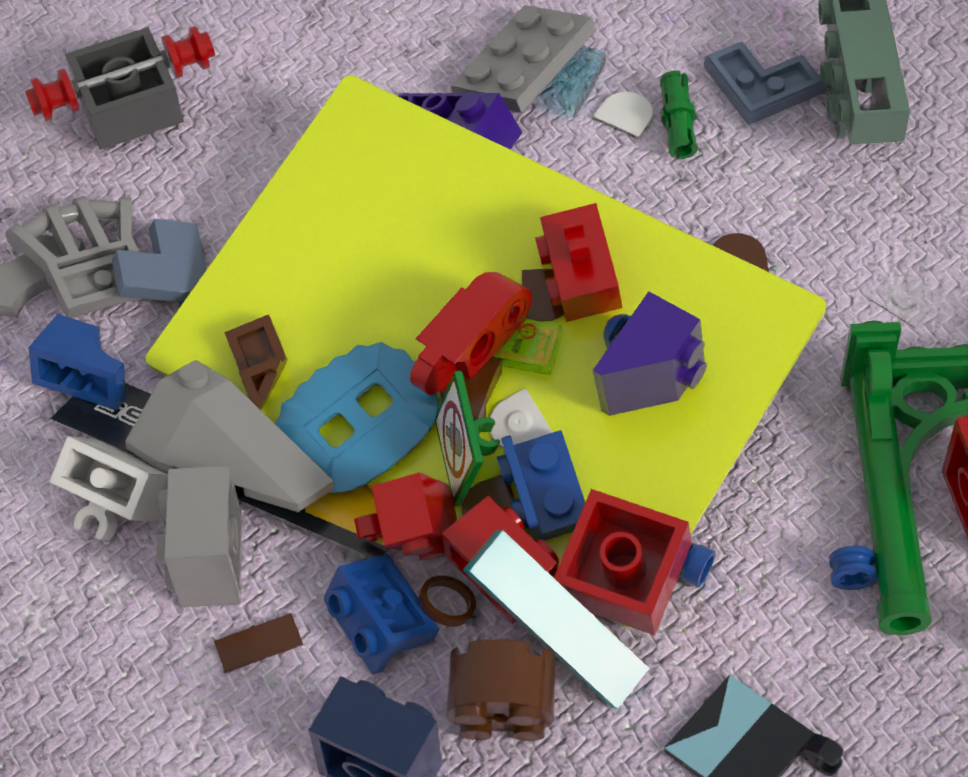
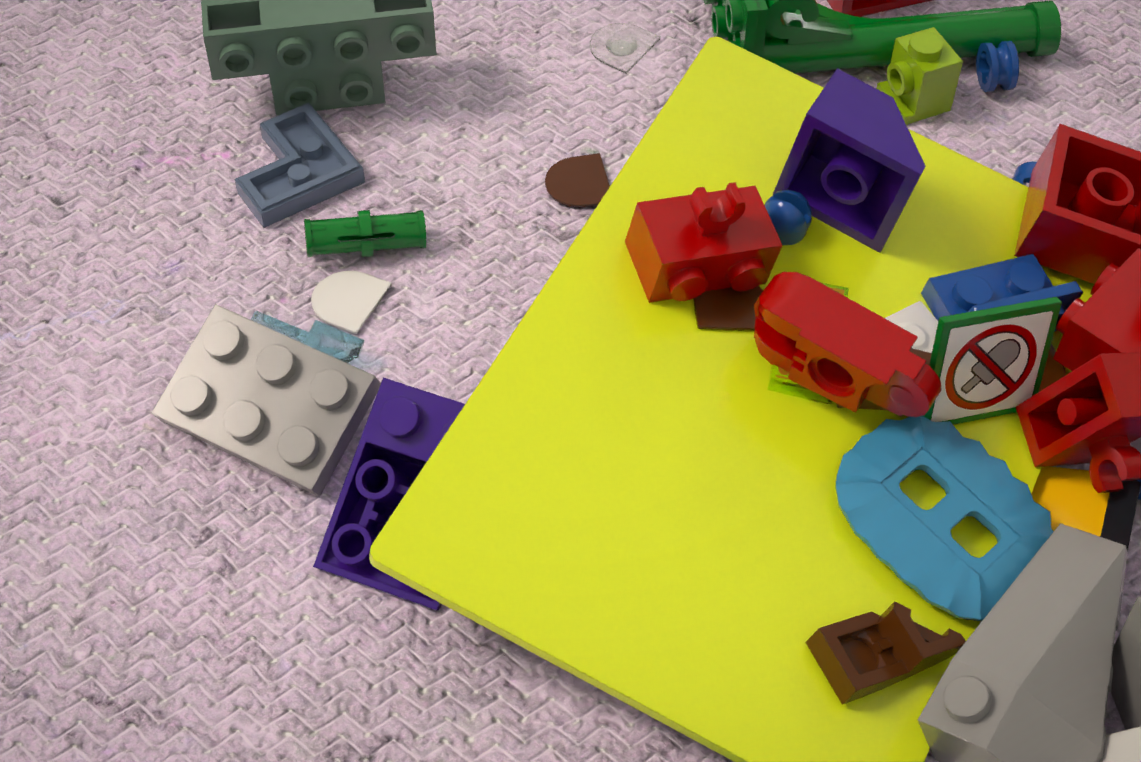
camera: 100 degrees left, 5 degrees down
none -> lime brick [876,27,963,125]

